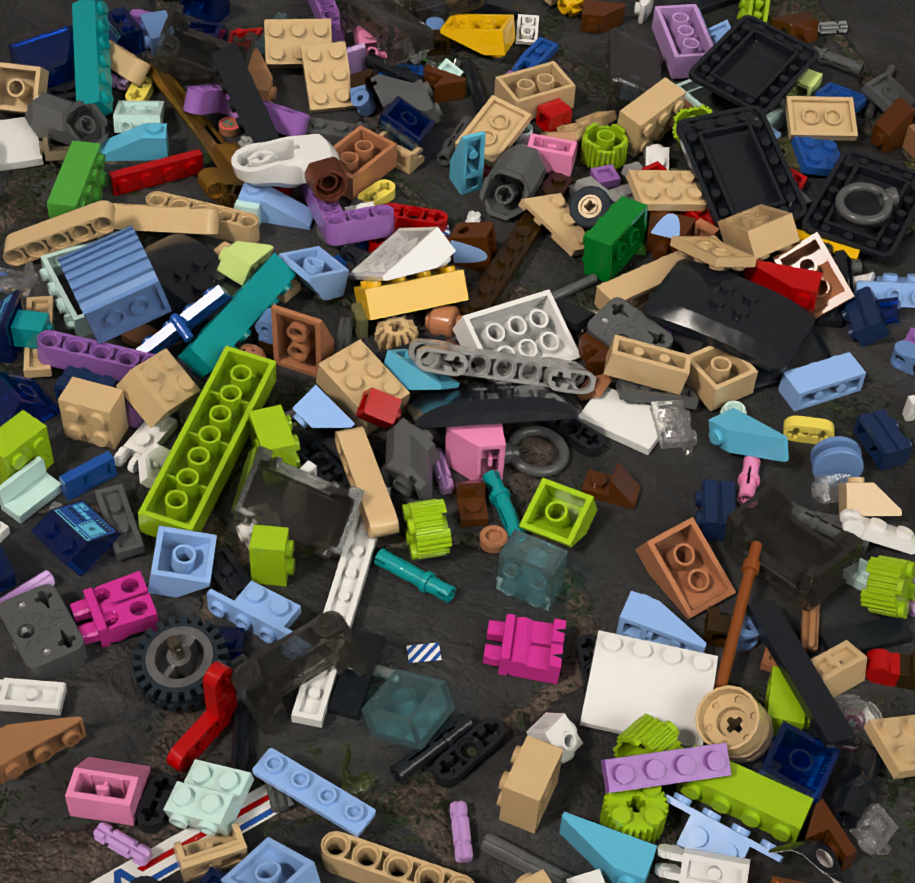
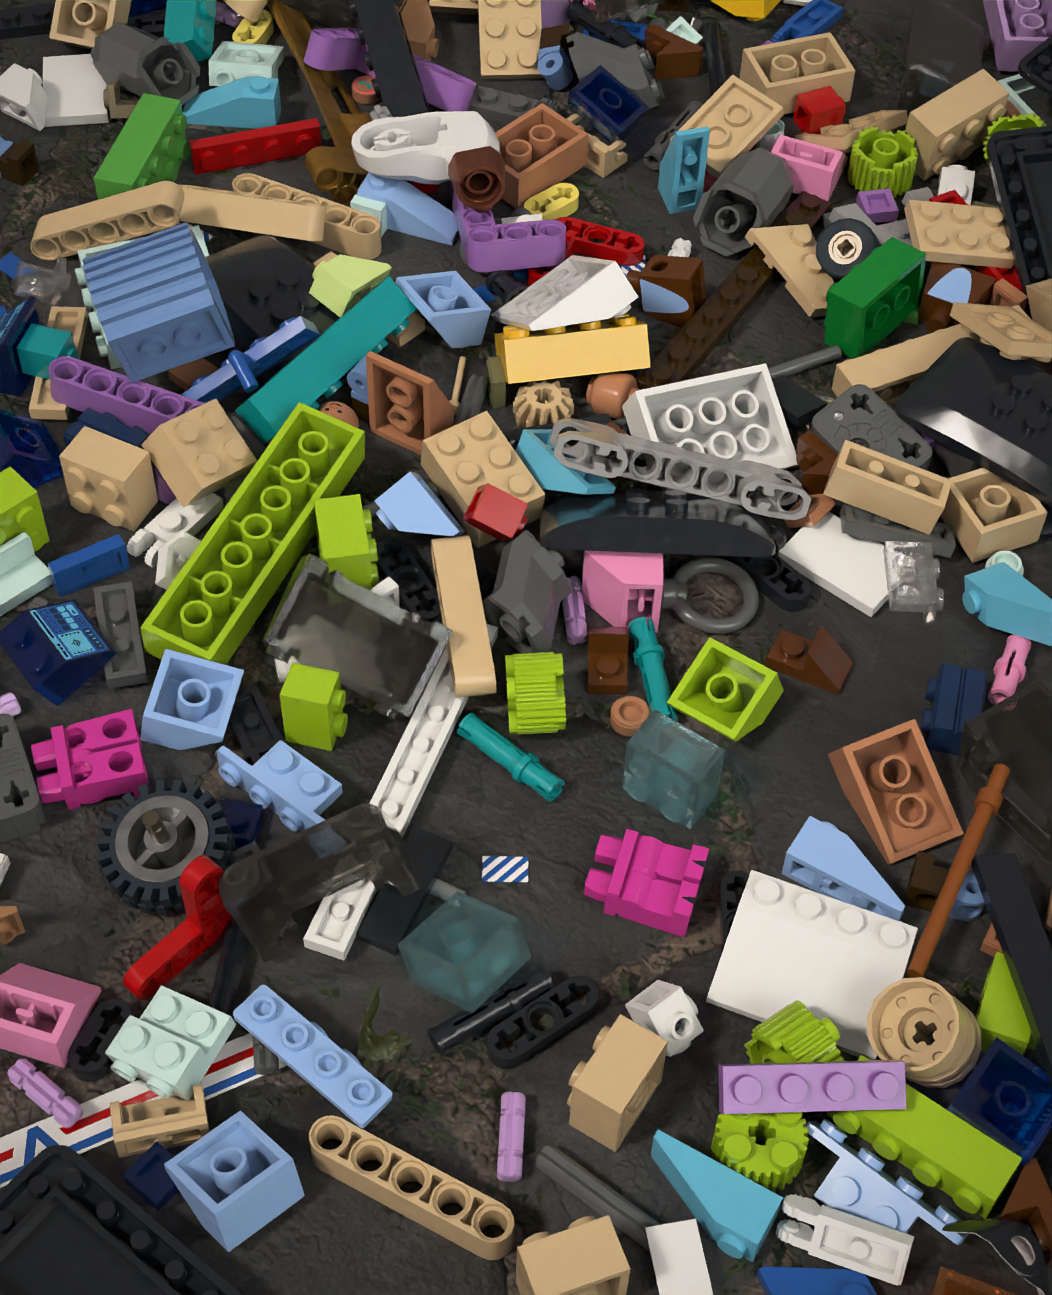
camera: 10 degrees right, 5 degrees up
none -> tan piece [449,356,466,415]

